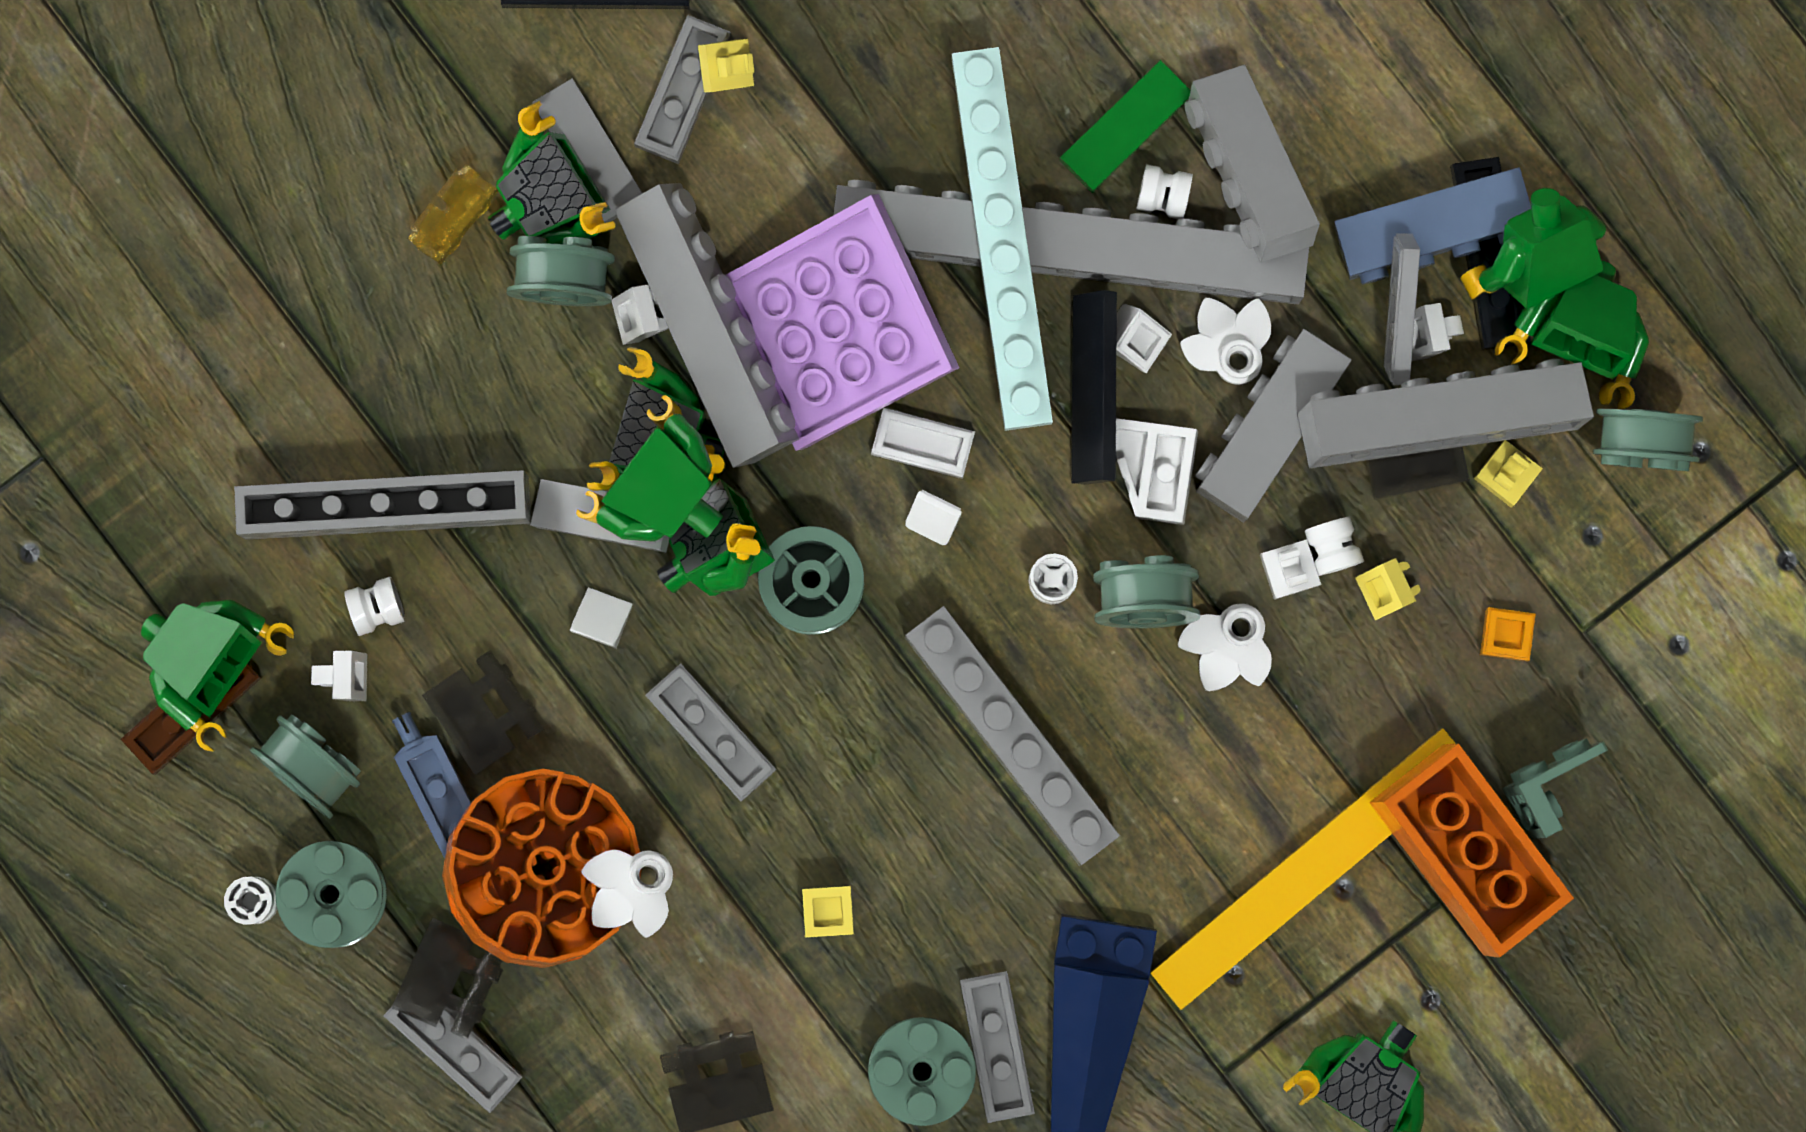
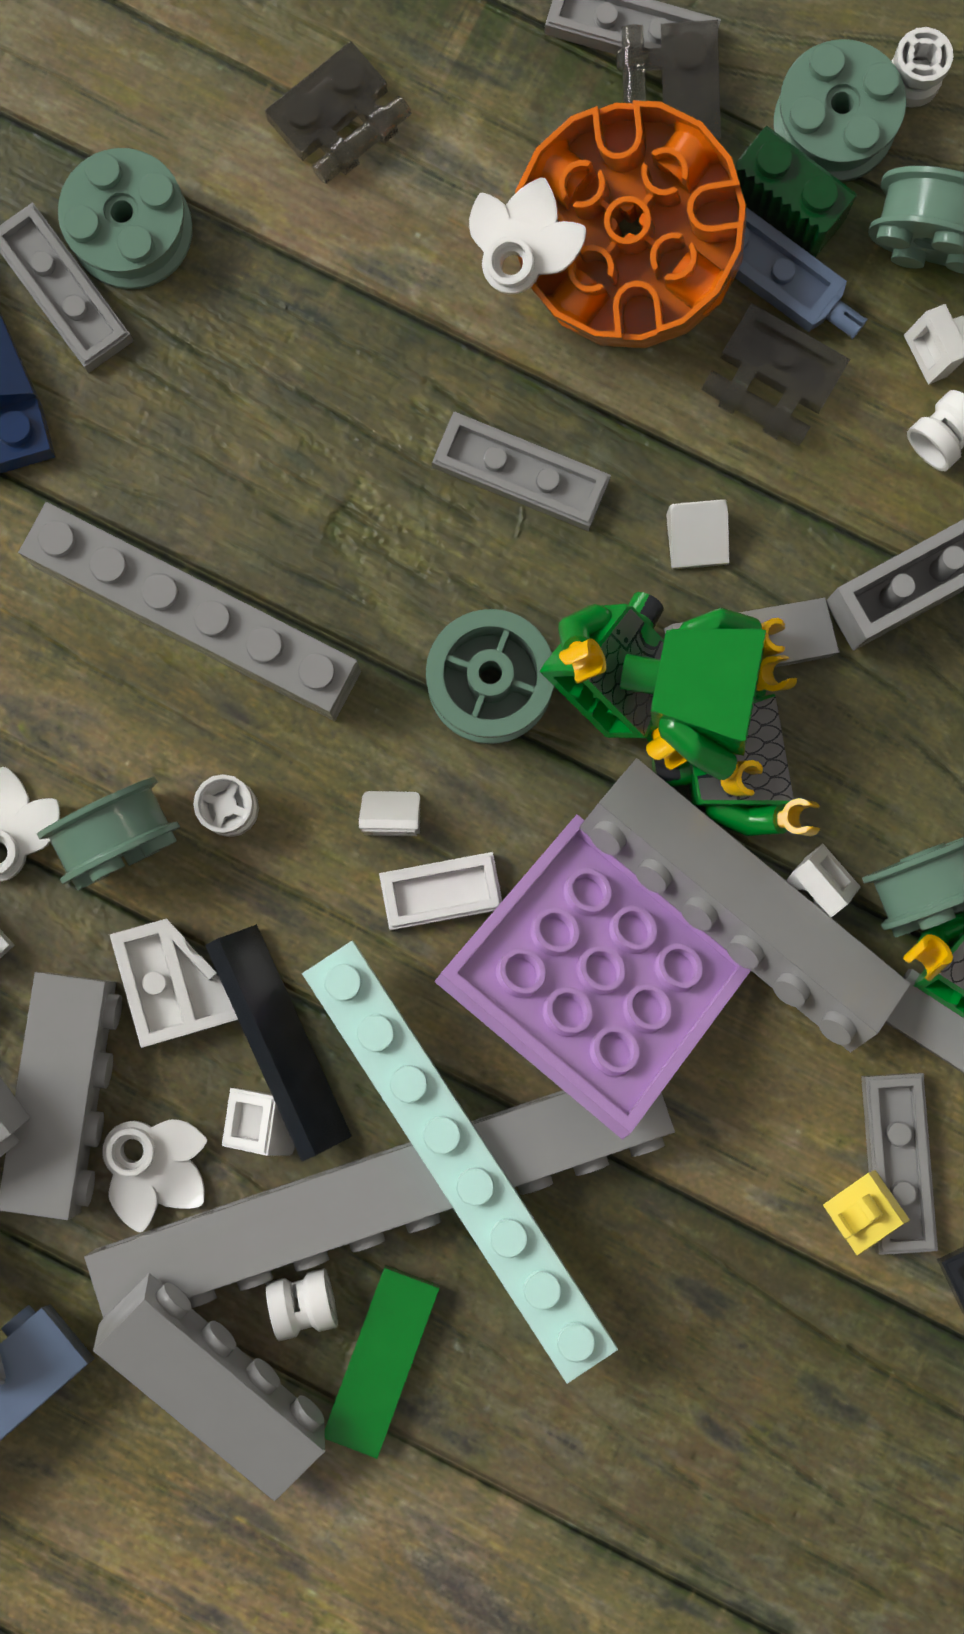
camera: 160 degrees right, 0 degrees up
light yellow tile [802,886,854,938] -> none
none -> dark green brick [735,126,858,258]

